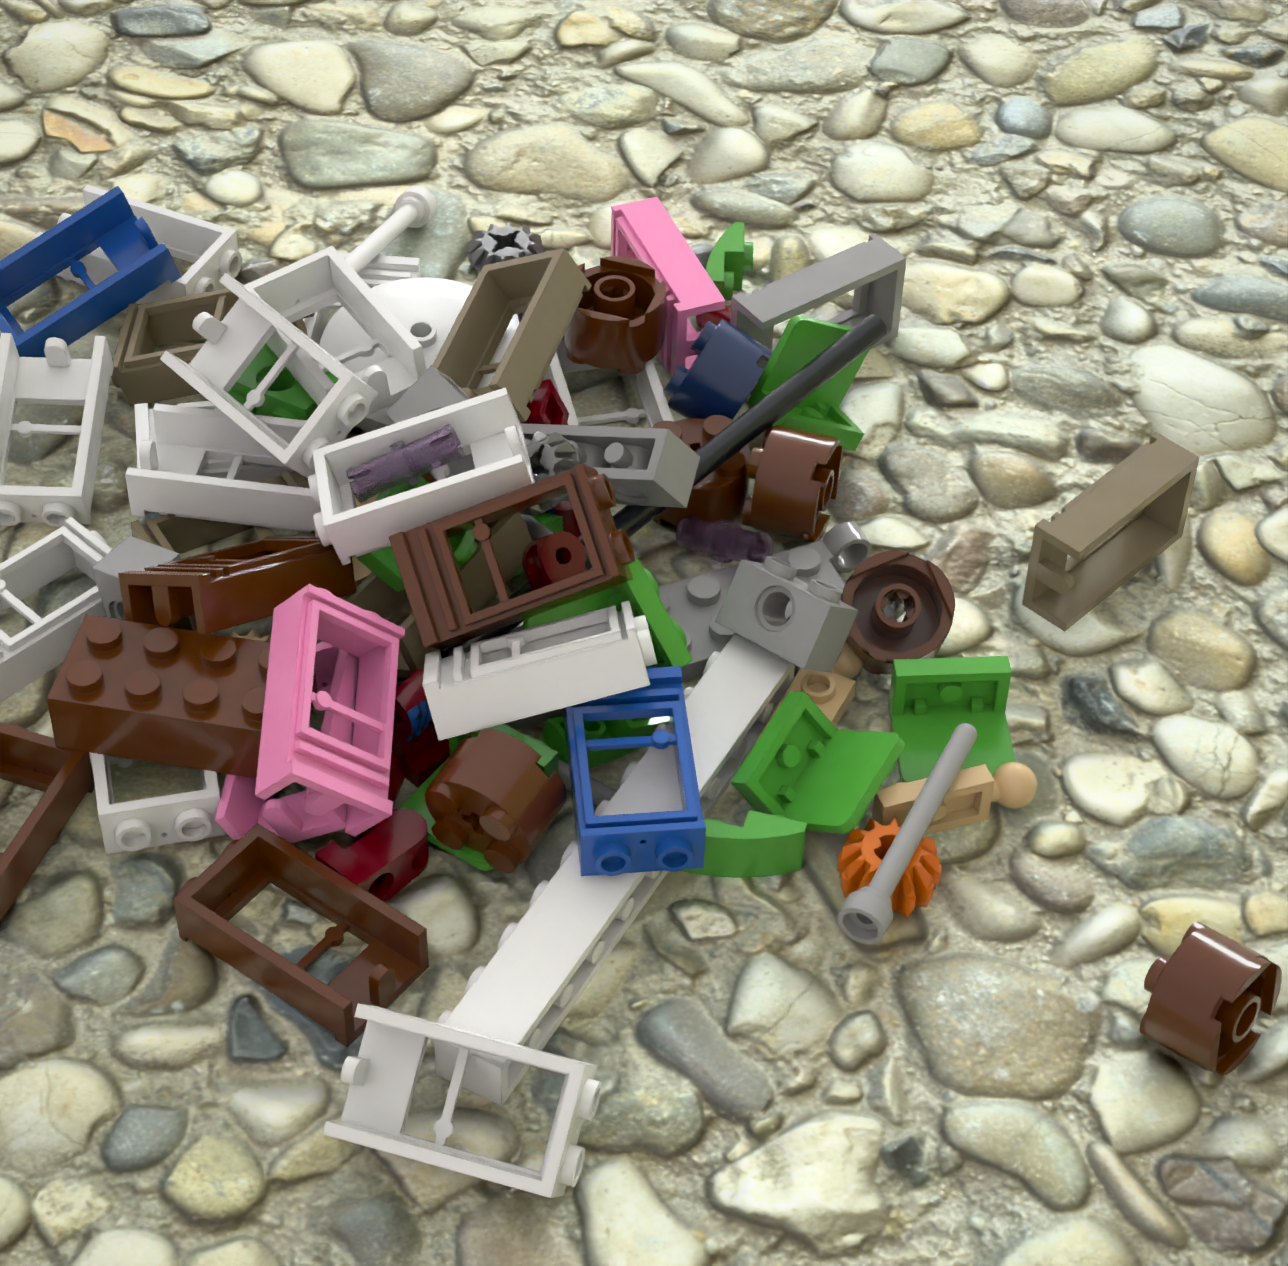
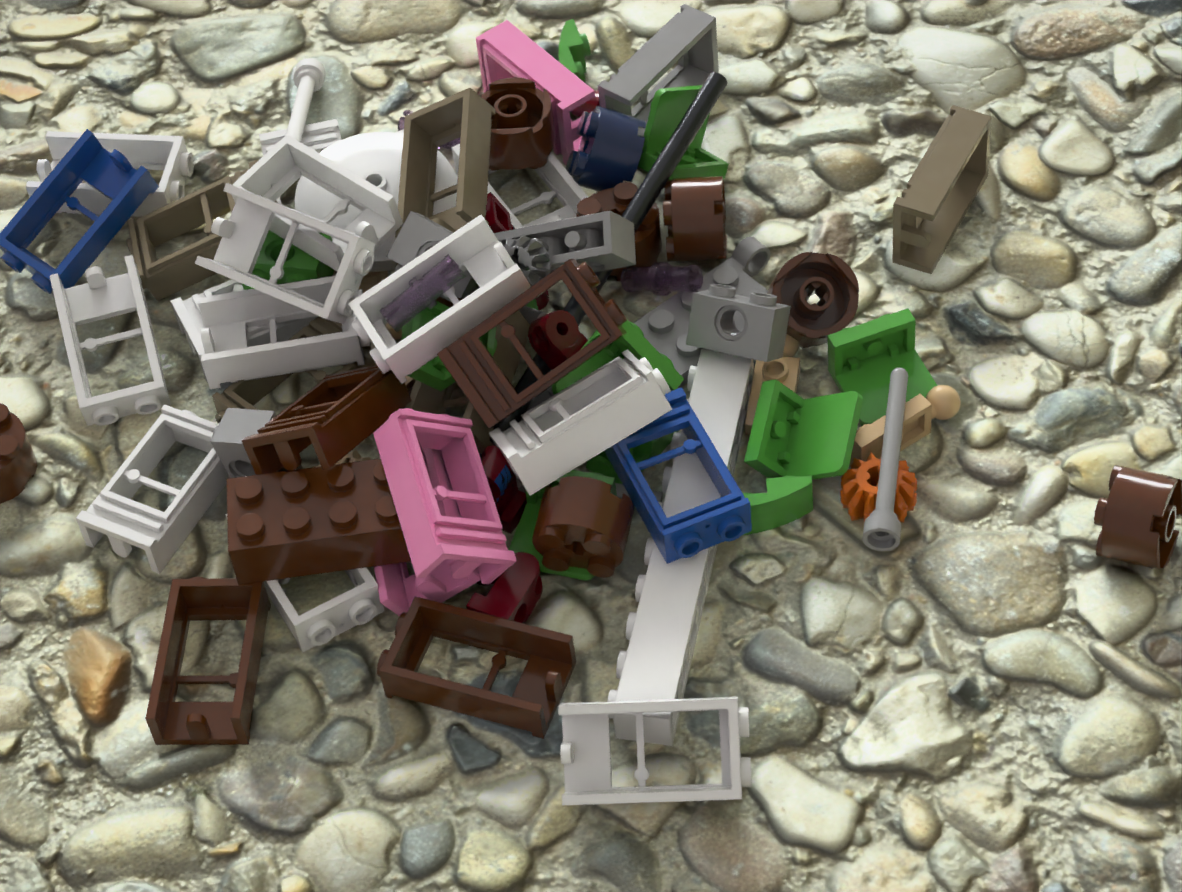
camera: 10 degrees left, 5 degrees up
flat silver gear [468,222,544,272] -> none

